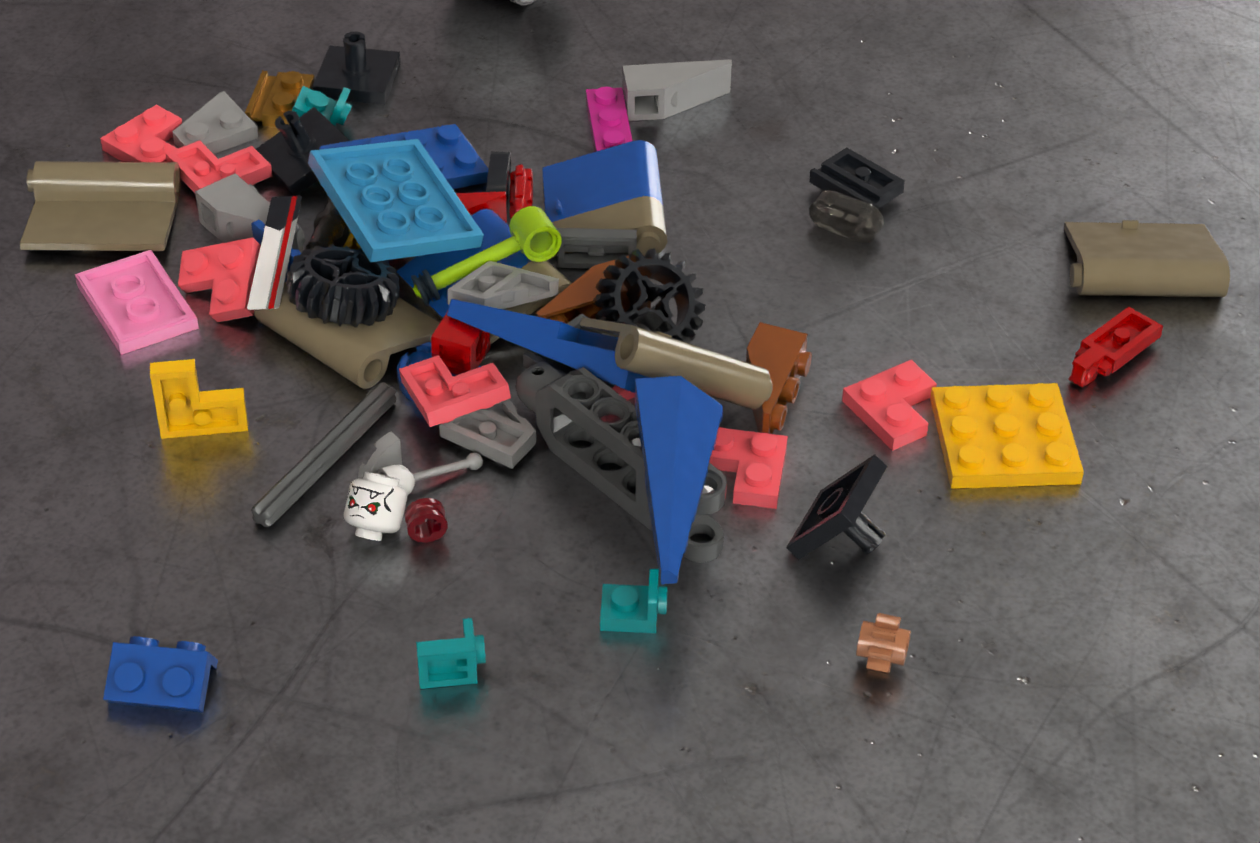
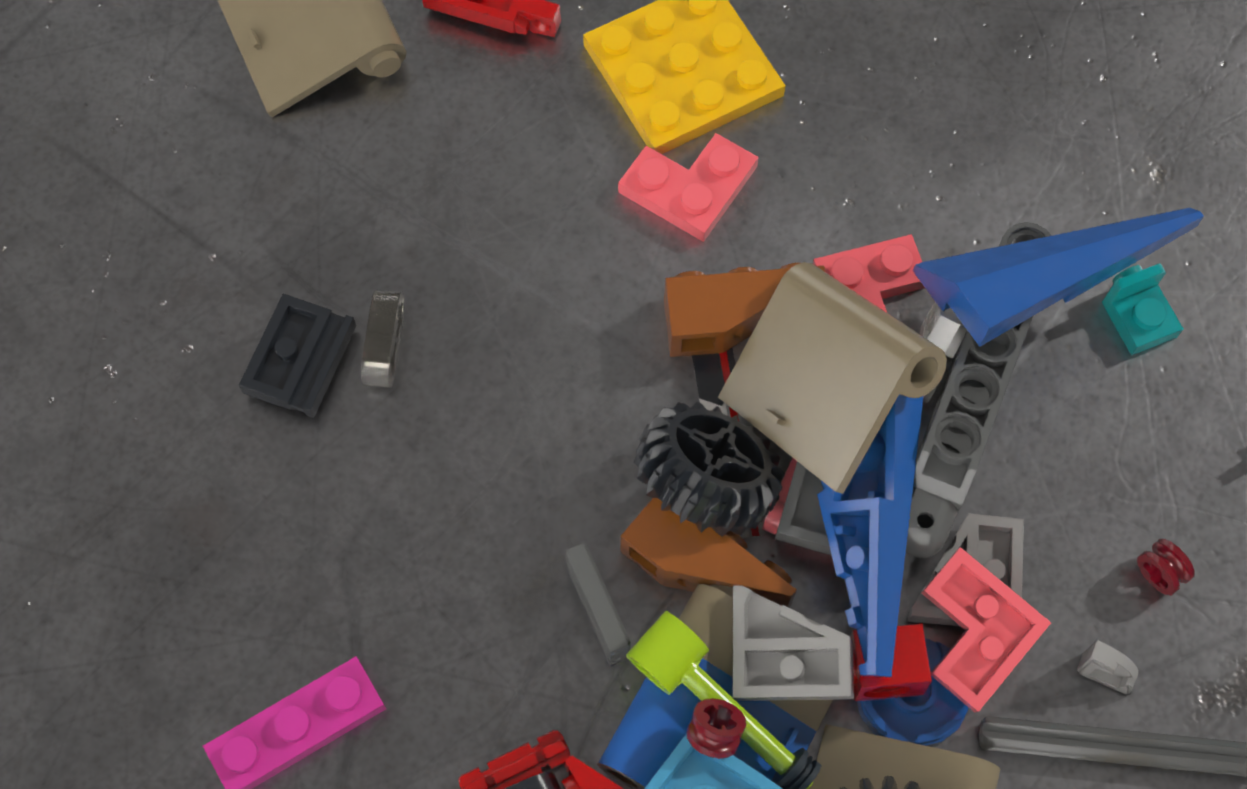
camera: 115 degrees left, 25 degrees up
white head [343,472,407,541] -> none
hinge [378,453,483,496] -> none
blue door [542,140,668,259] -> none
light grey slope [622,59,732,121] -> none
black tile [786,454,888,560] -> none
nougat gear [856,613,911,674] -> none
none -> dark red bush [687,698,746,759]

